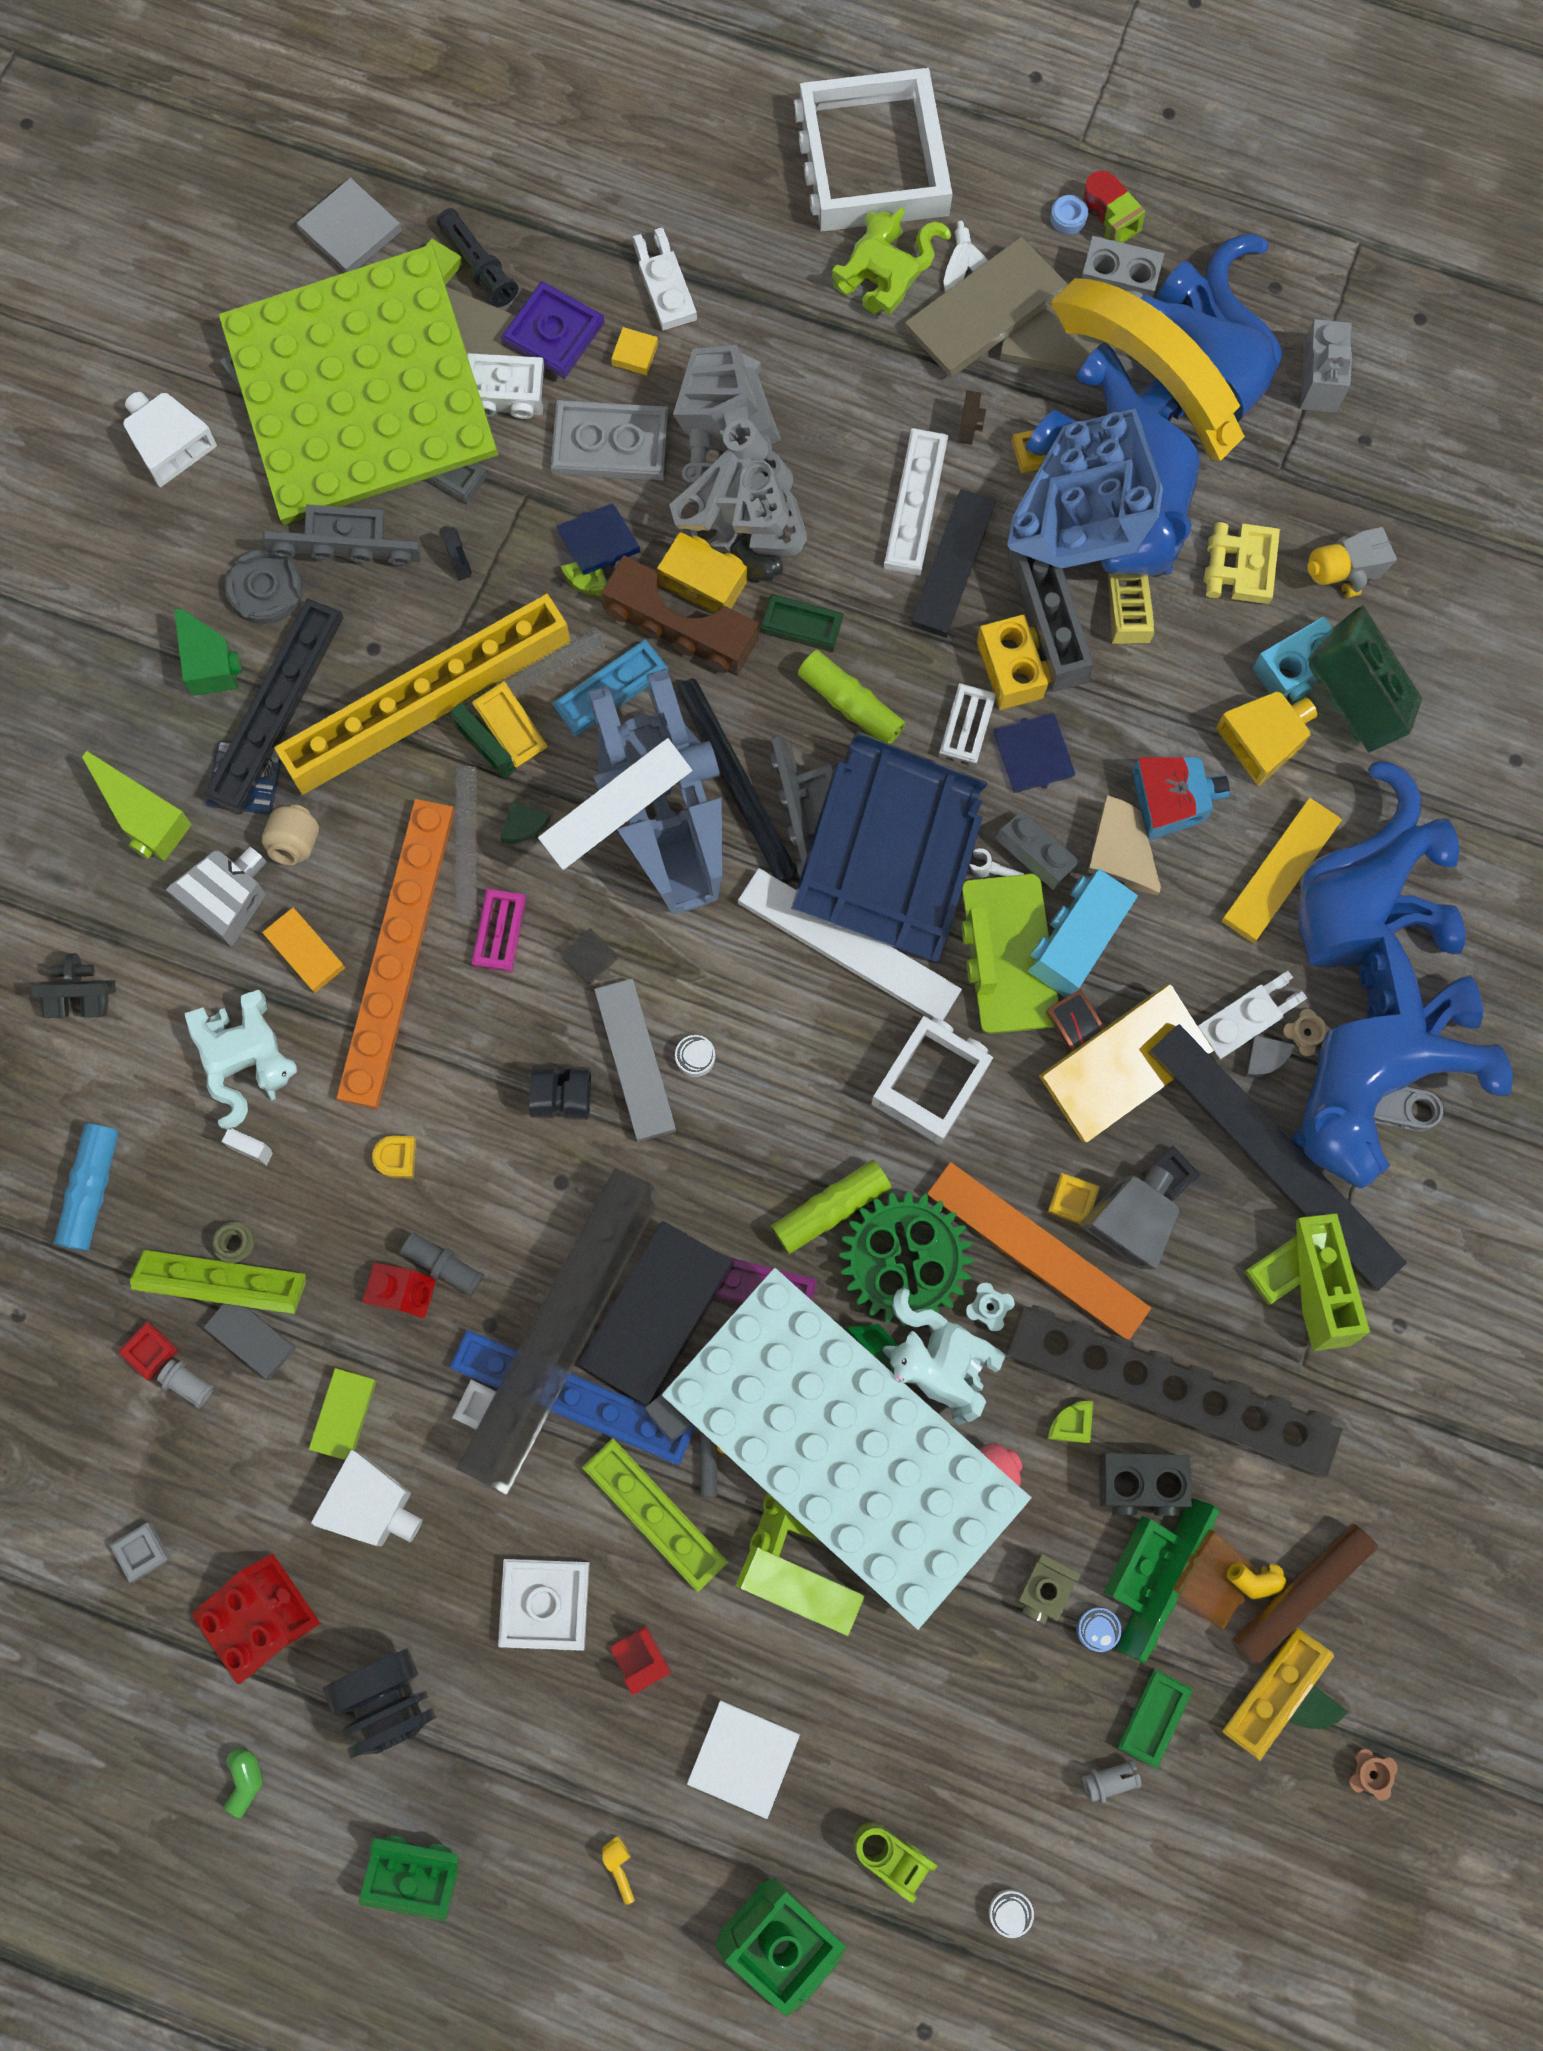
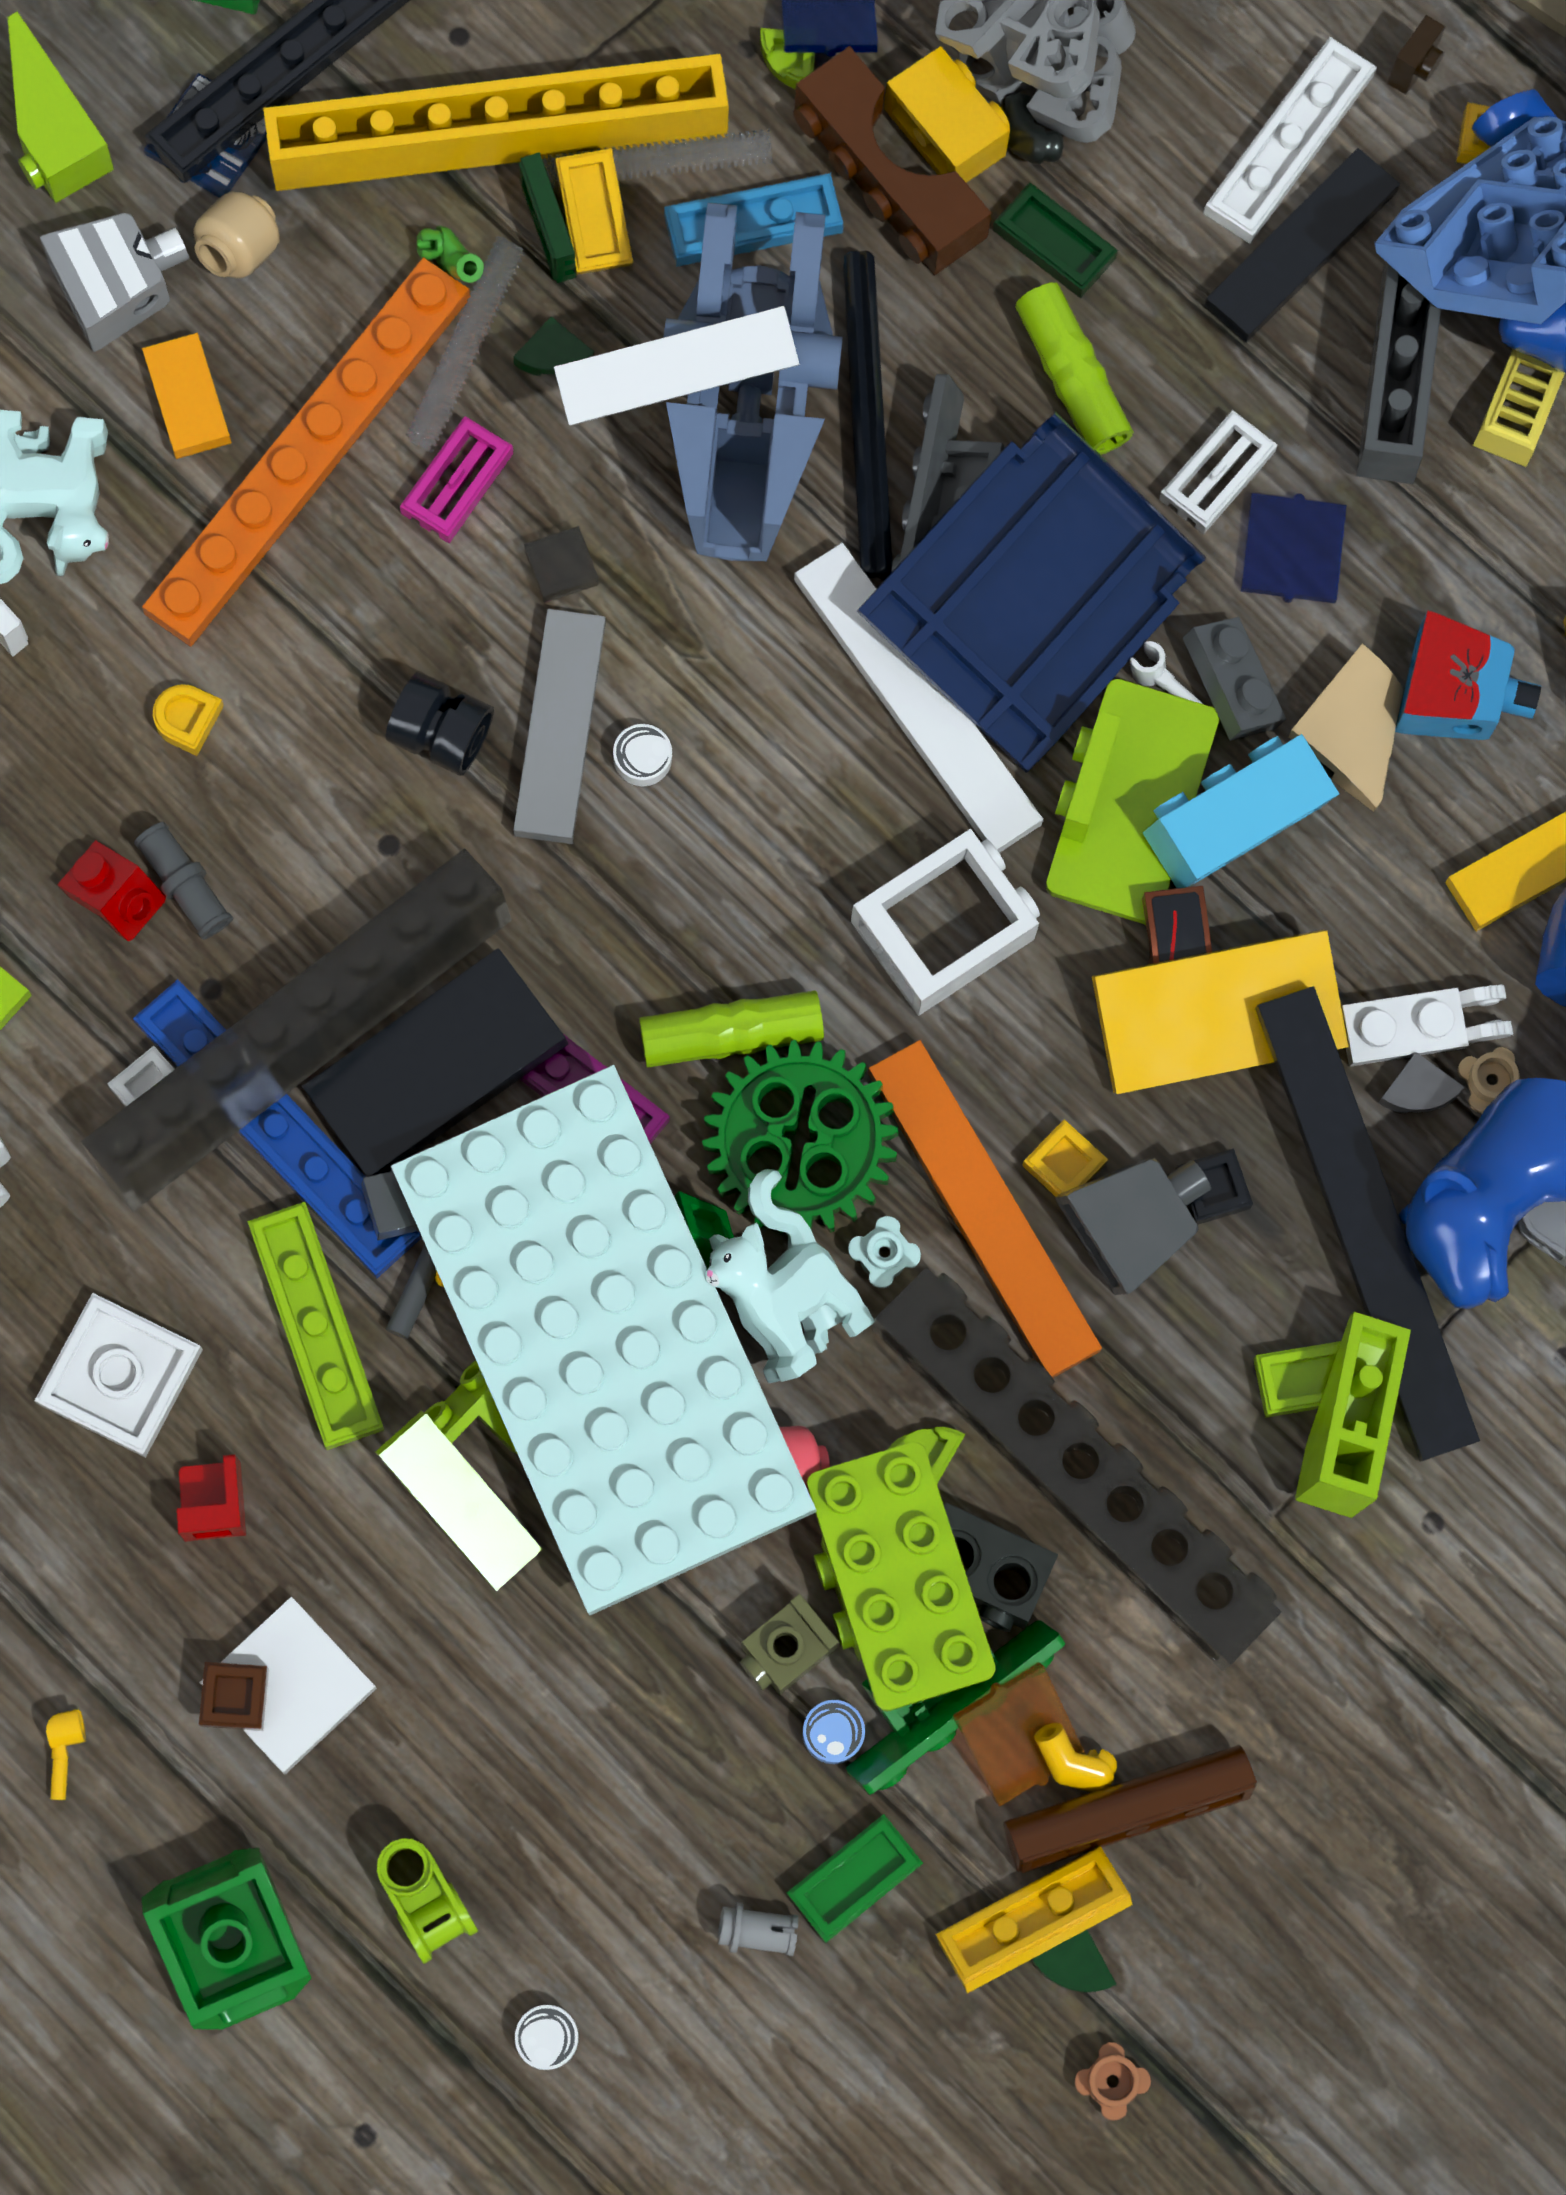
camera: 20 degrees right, 0 degrees up
yellow brick [976,614,1051,710] -> none
none -> reddish brown tile [199,1662,269,1731]
none -> bright green arm [416,225,484,283]
none -> lime bracket [807,1442,995,1711]

